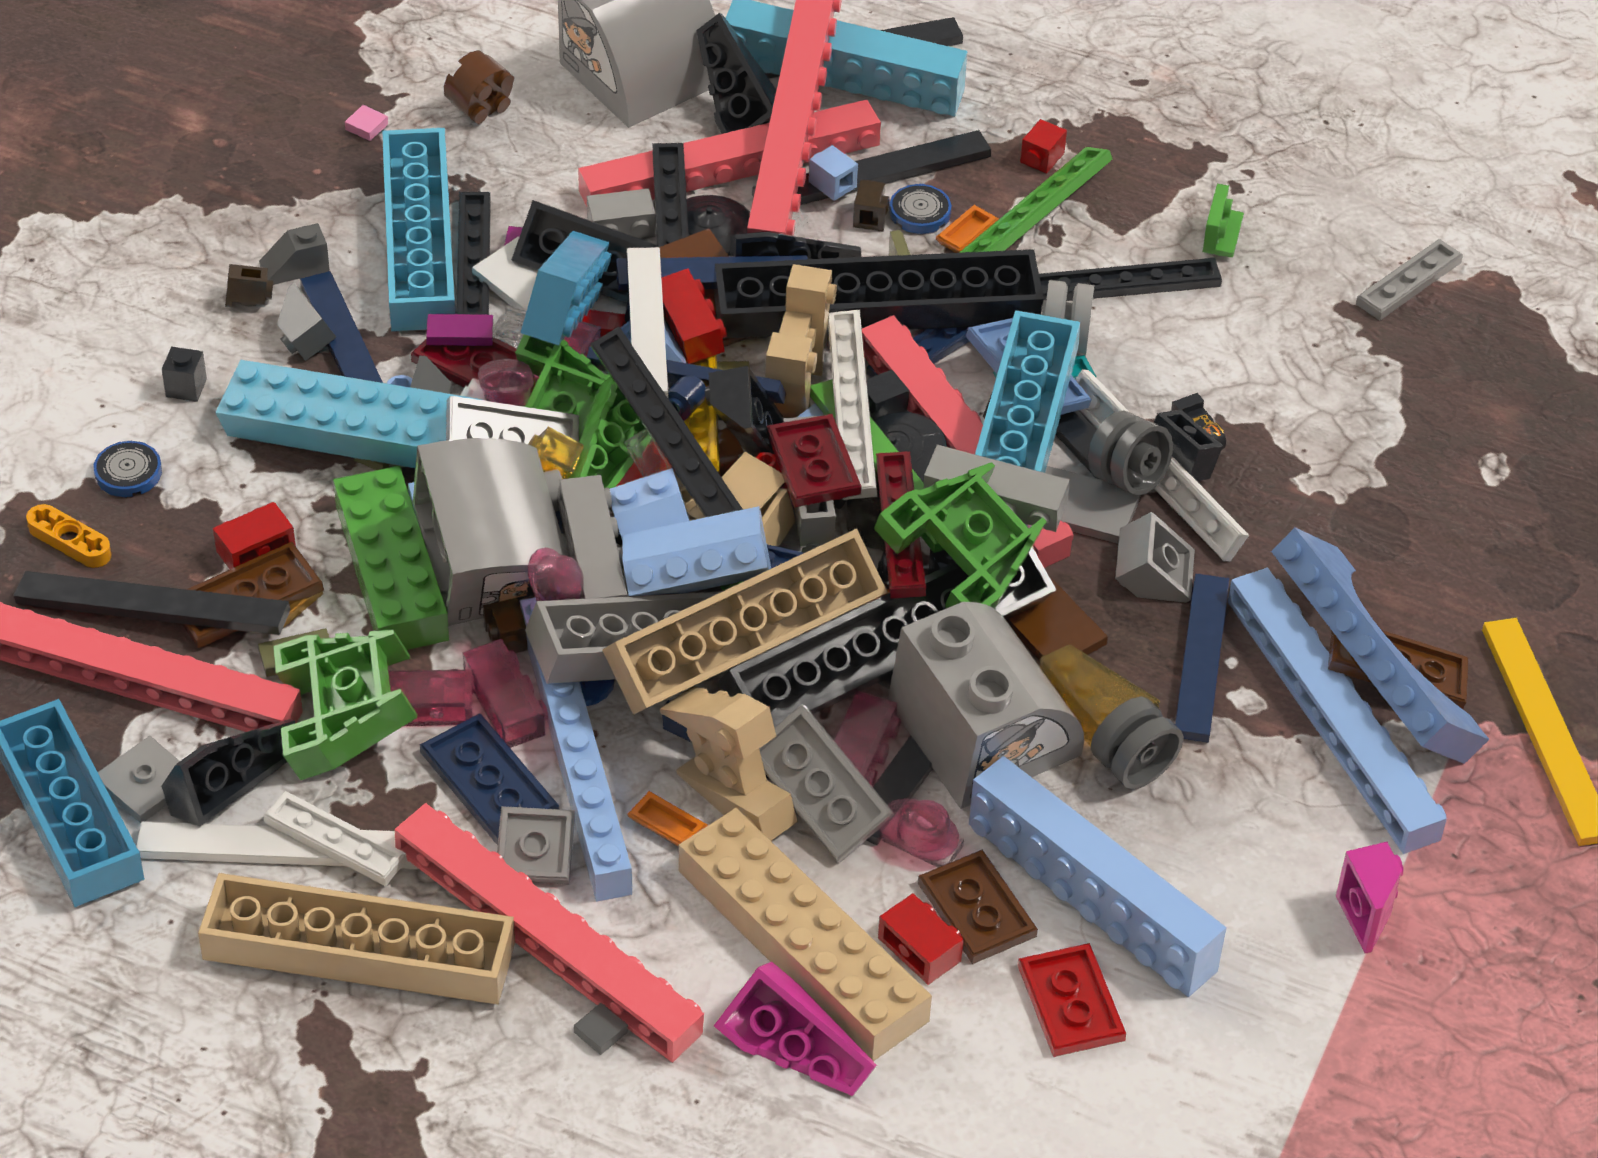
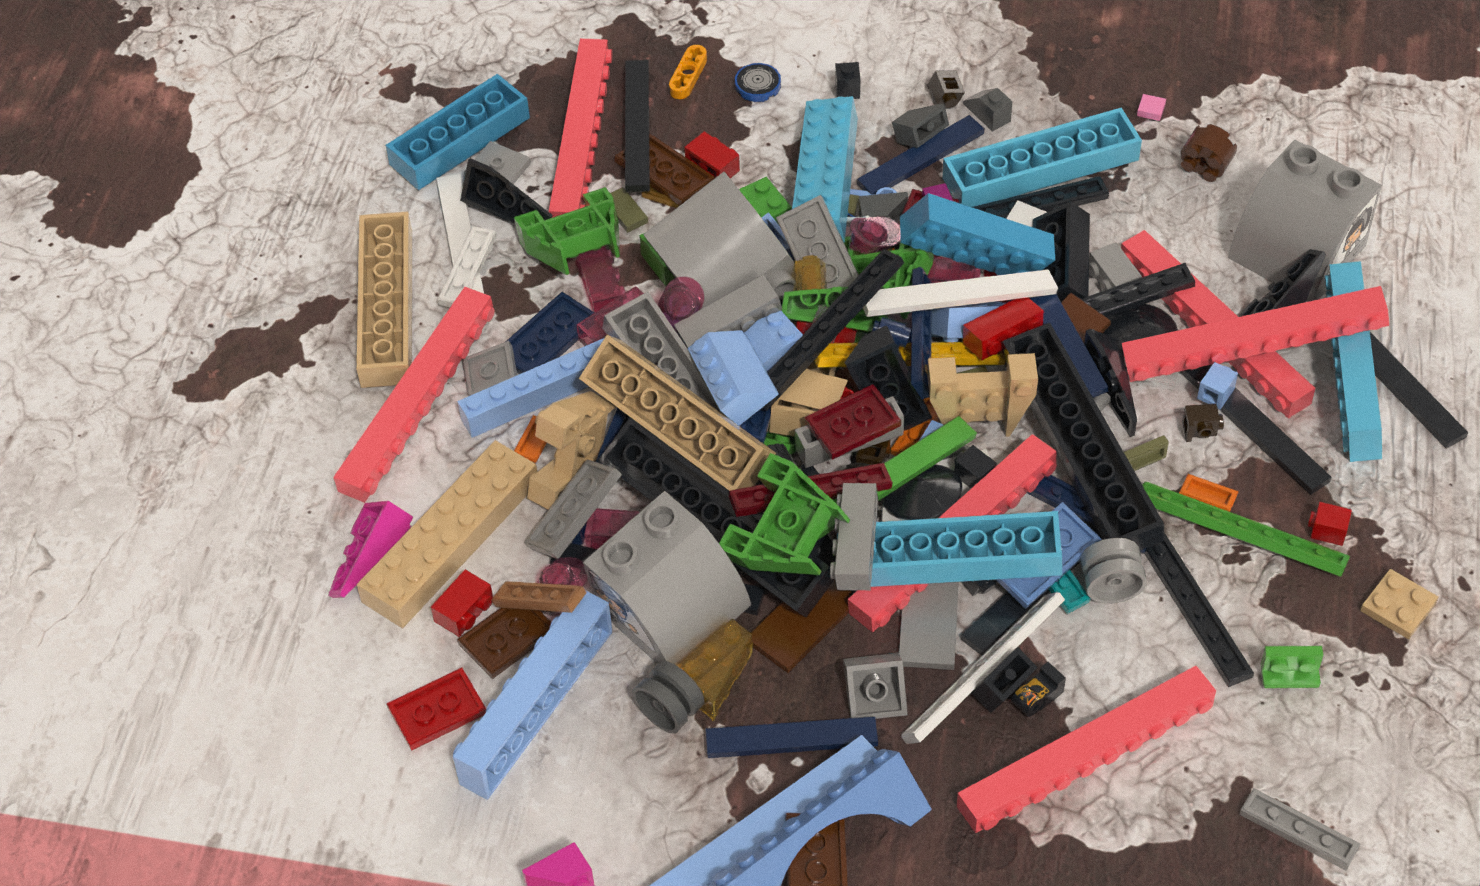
camera: 80 degrees right, 5 degrees up
dark grey tile [574,1003,628,1055] -> none
white tile [828,310,877,500] -> none
tile [889,184,952,234] -> none
dark grey wheel [1088,410,1173,496] -> none
none -> medium nougat tile [491,581,587,613]
none -> coral brick [956,666,1216,833]
none -> tan plate [1360,569,1439,639]

